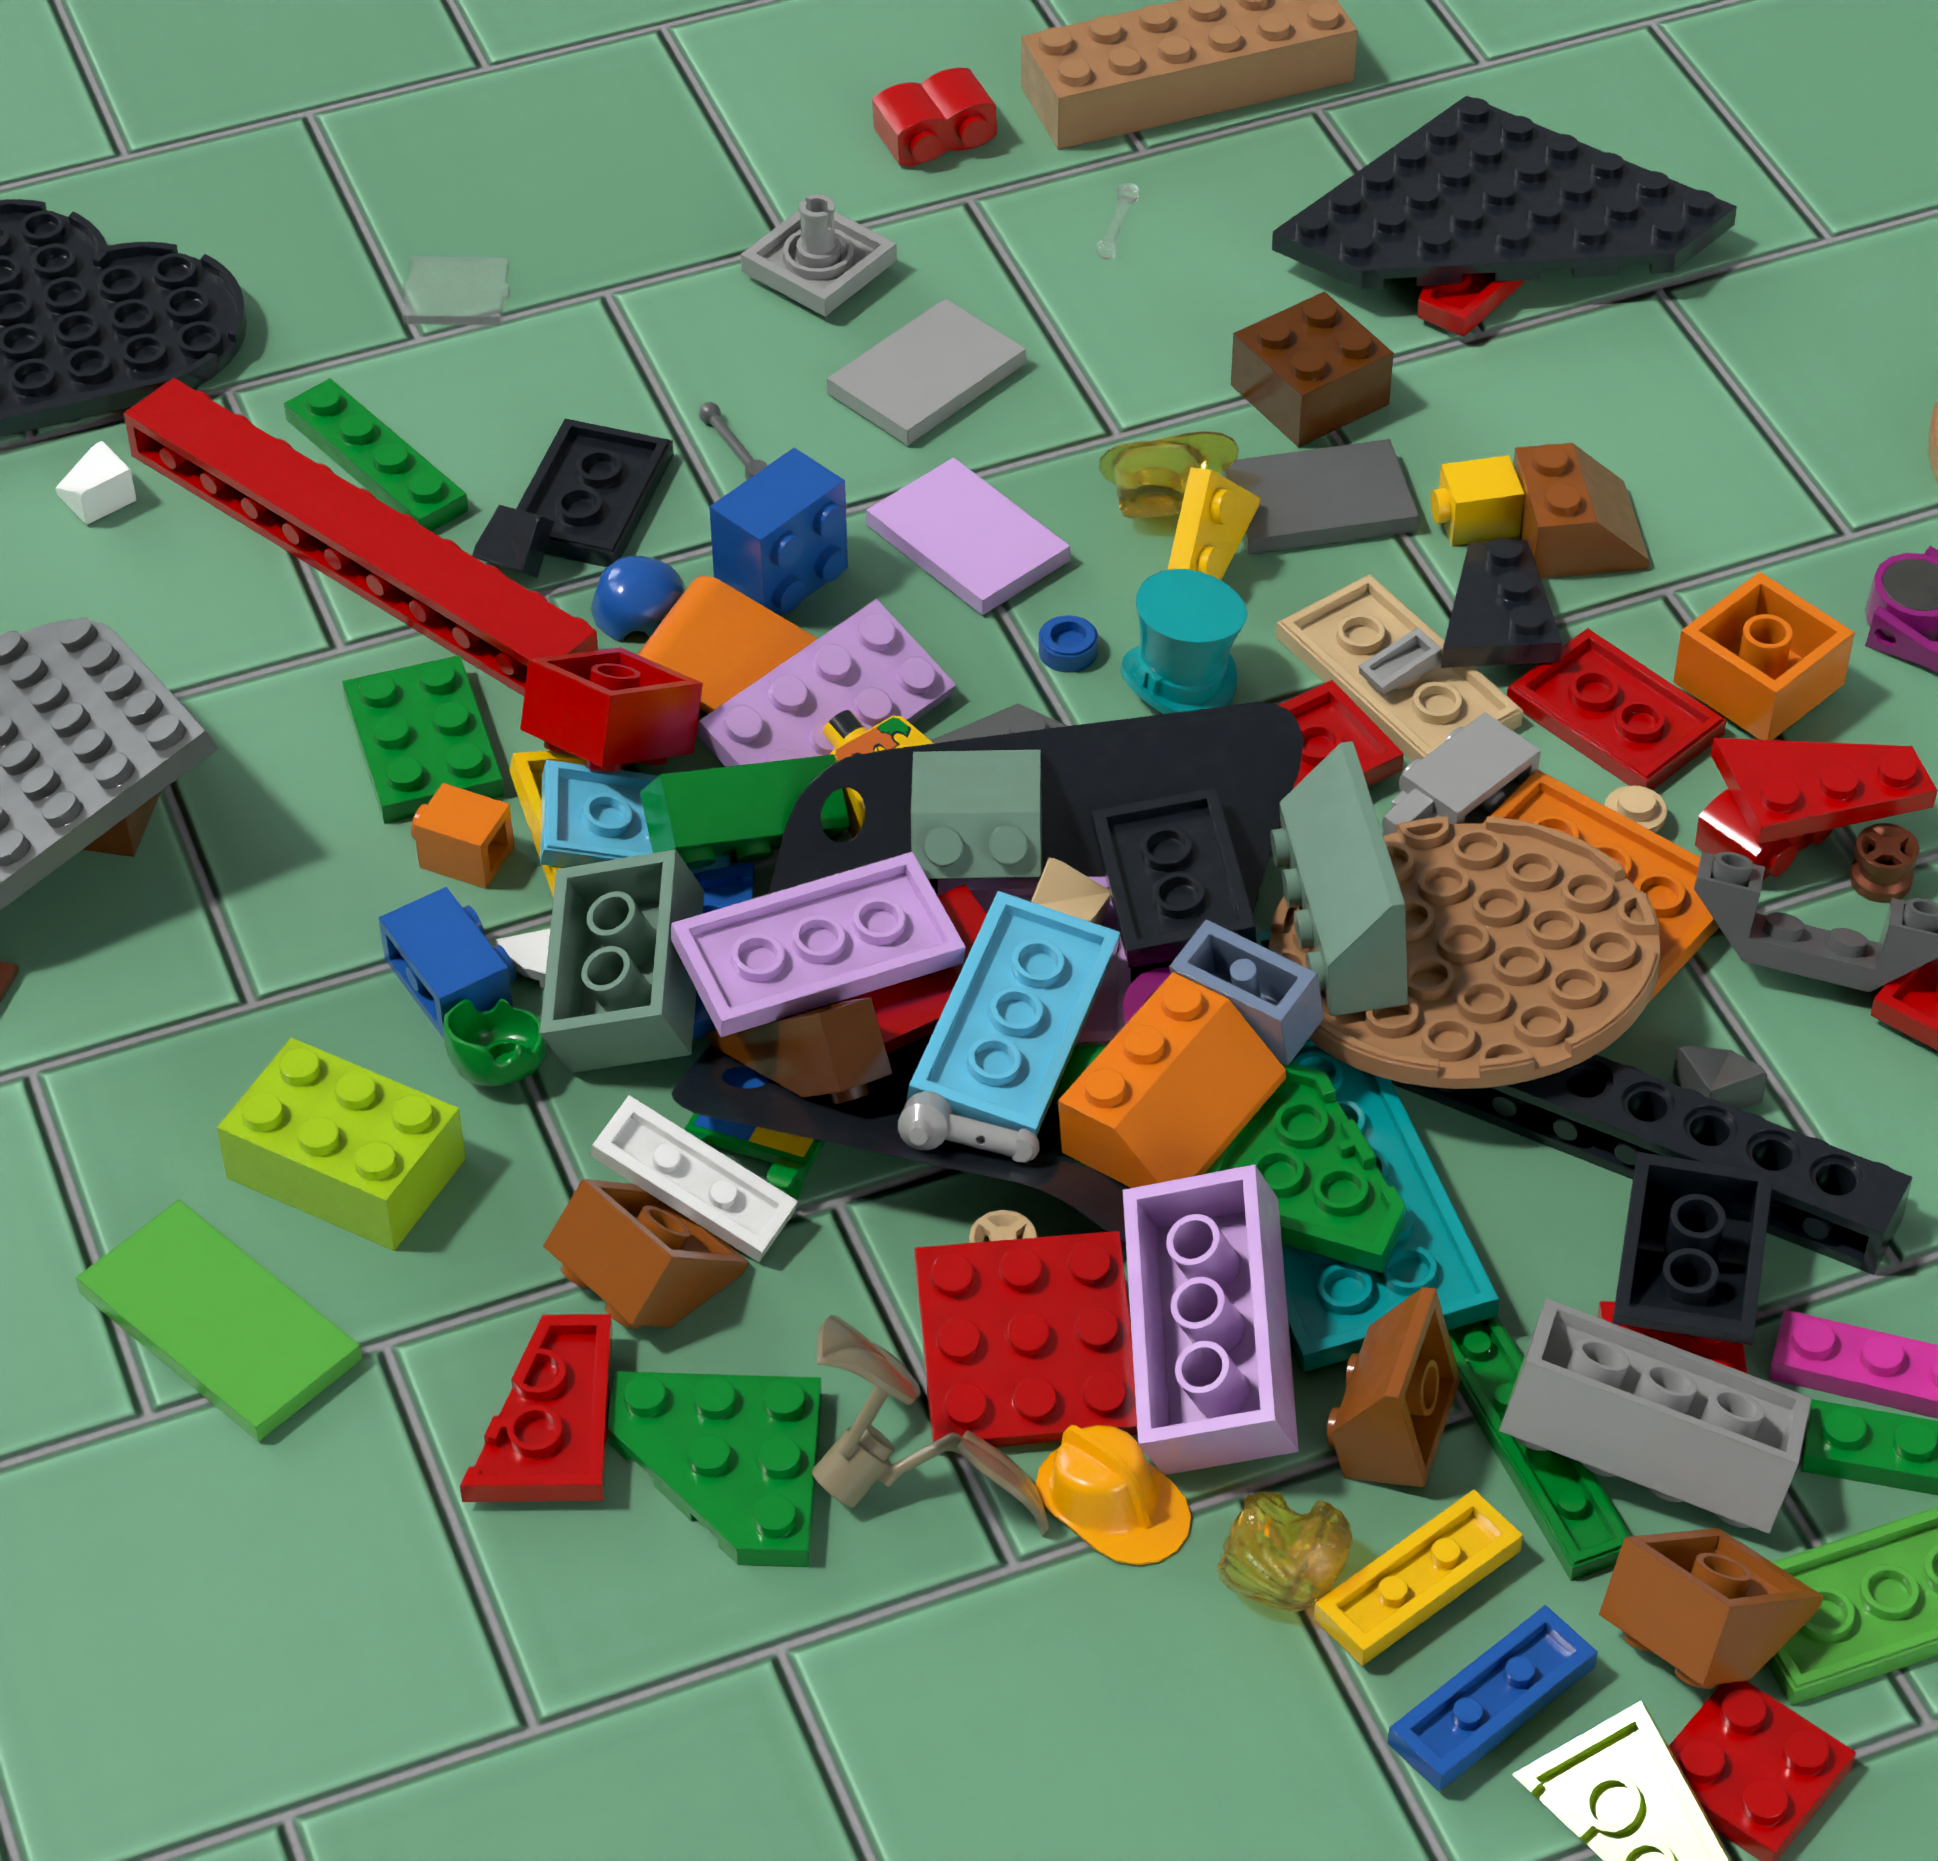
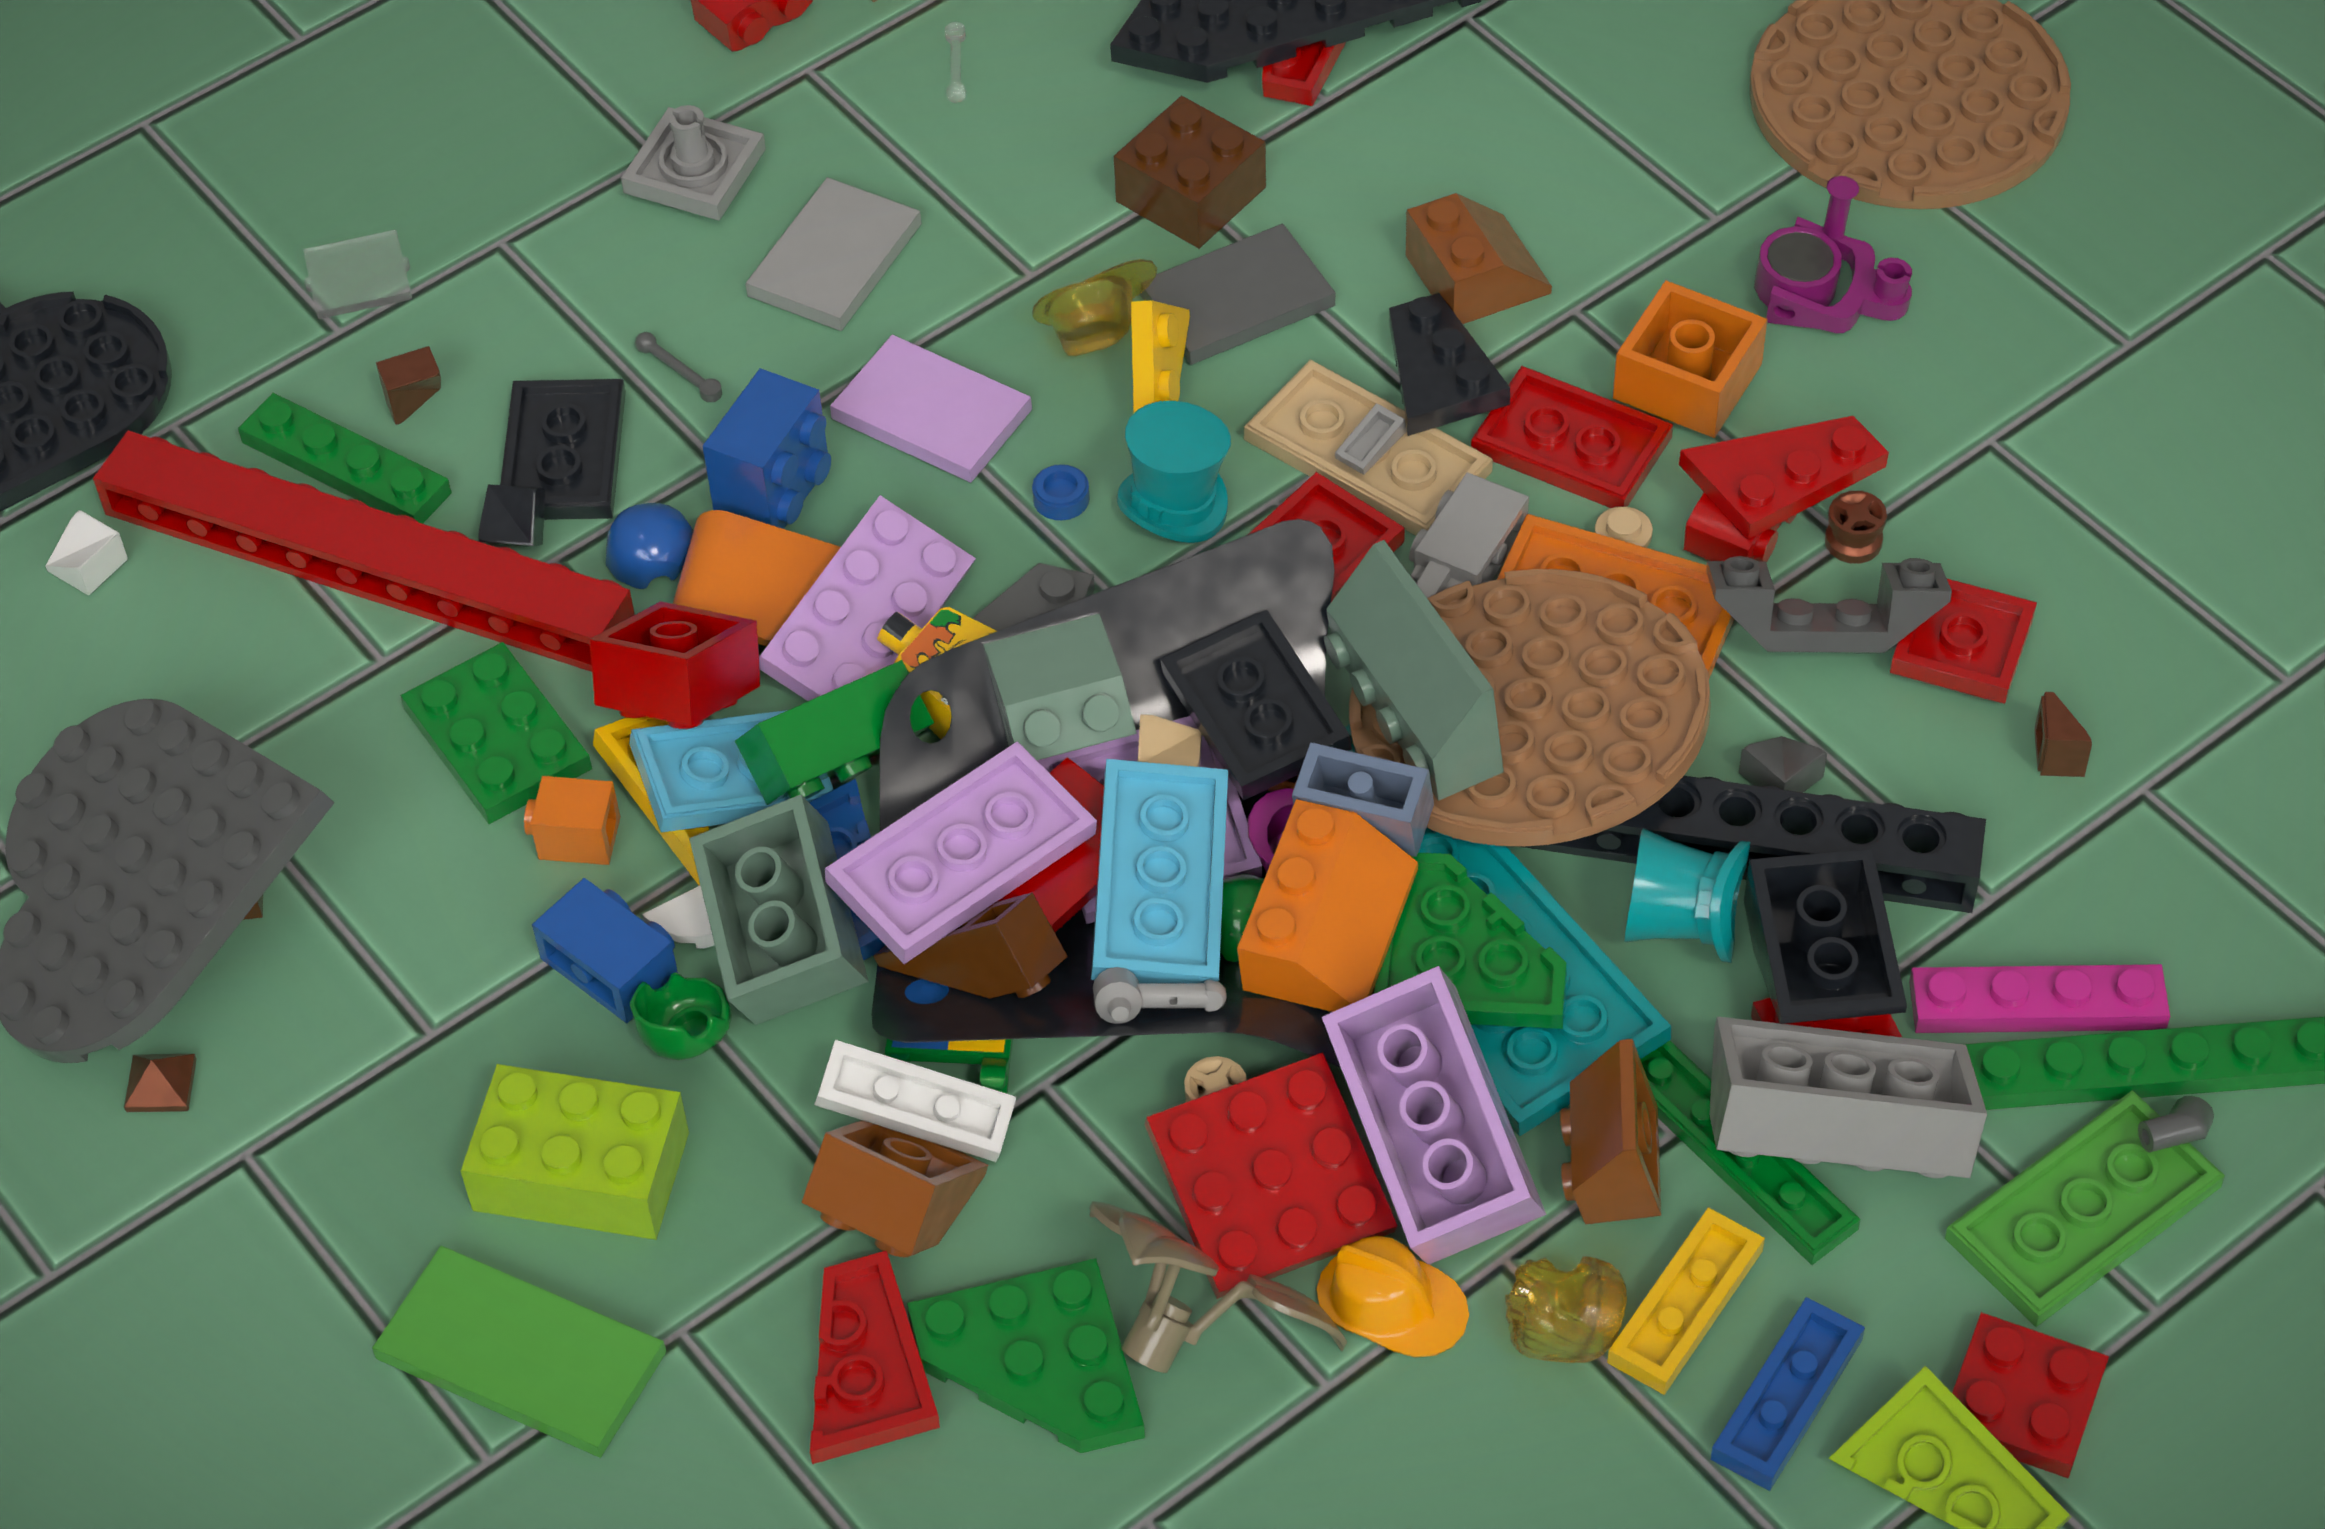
camera: 15 degrees left, 5 degrees up
yellow brick [1430,455,1525,546] -> none
dark orange slope [1599,1528,1824,1689] -> none
none -> copper slope [376,346,441,425]
none -> teal hat [1624,828,1751,963]

